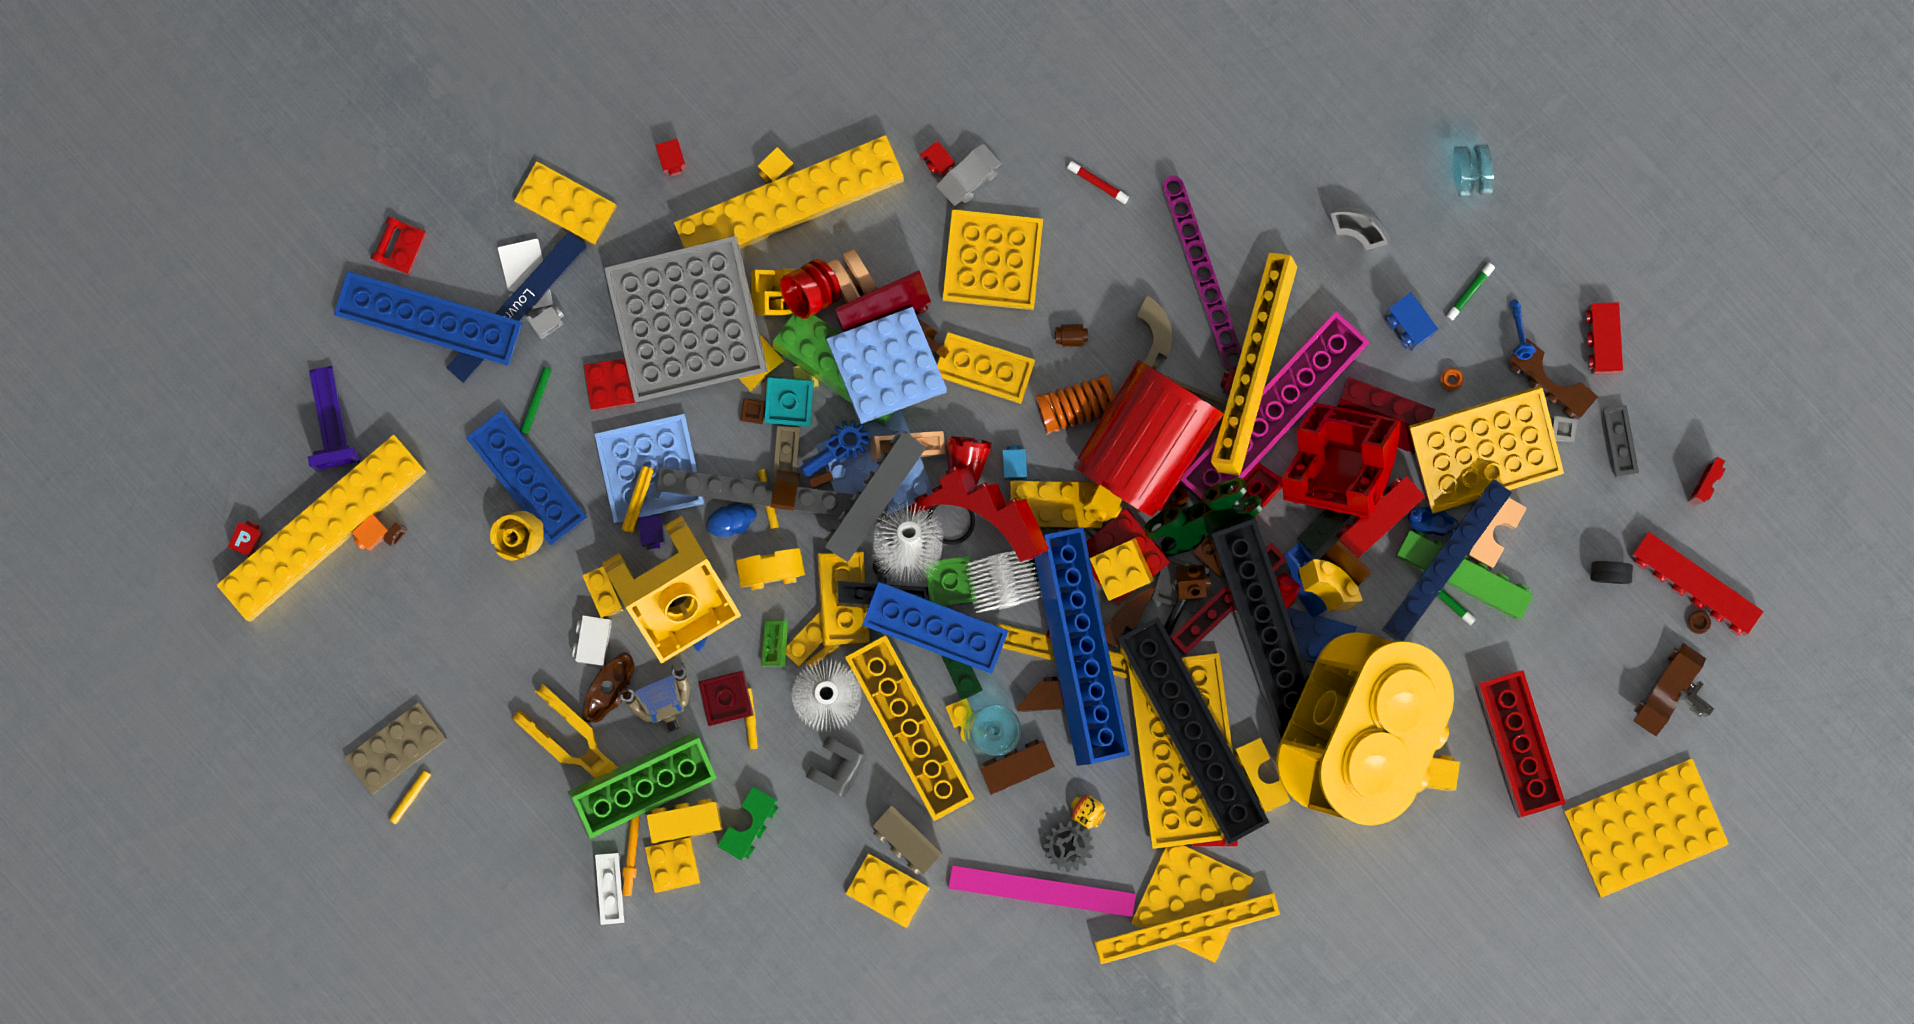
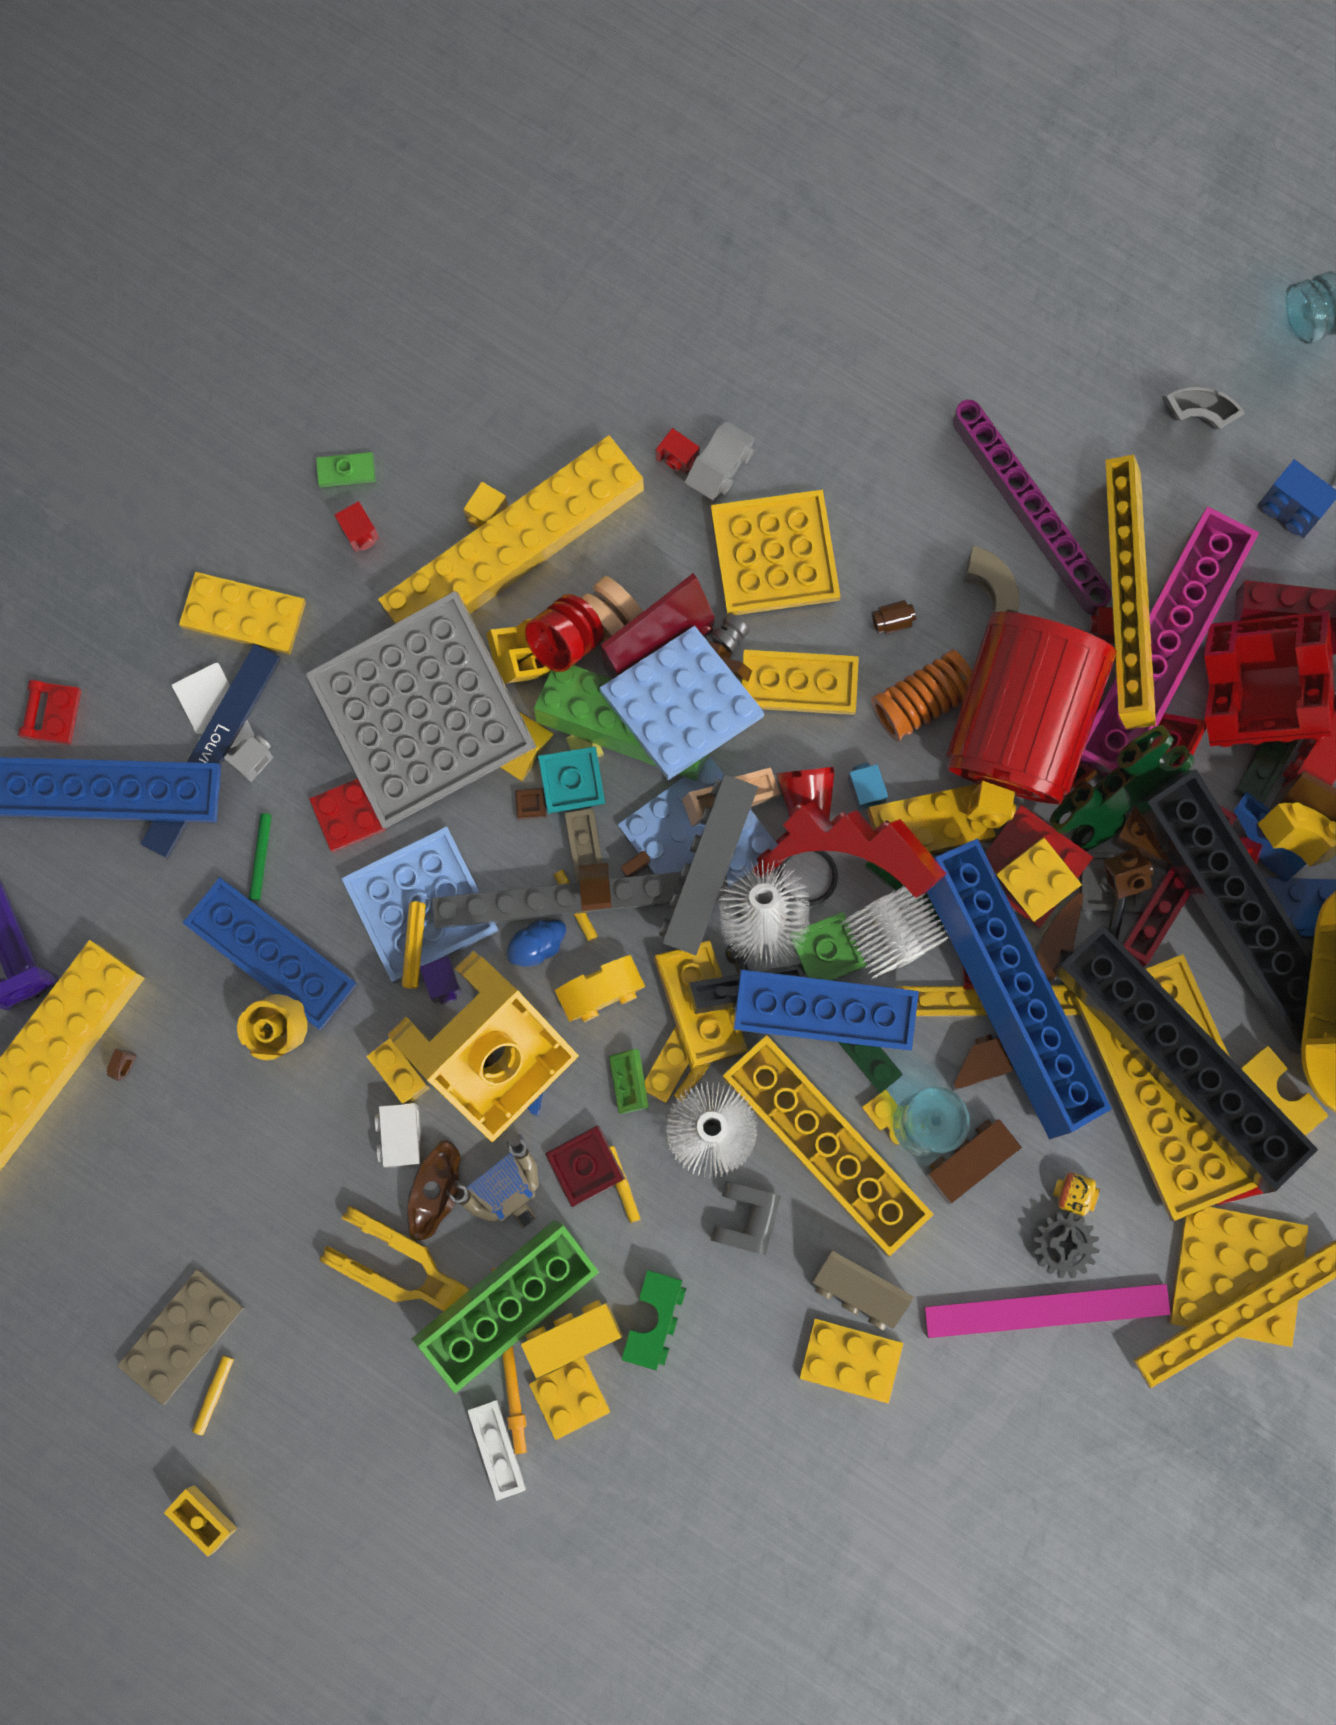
camera: 10 degrees left, 5 degrees down
orange brick [352,514,389,551] -> none
blue gear [801,420,870,477] -> none
red bar [1067,161,1130,204] -> none
none -> yellow brick [164,1485,237,1557]
none -> bright green plate [316,452,376,488]
none -> flat silver wheel [710,613,750,654]

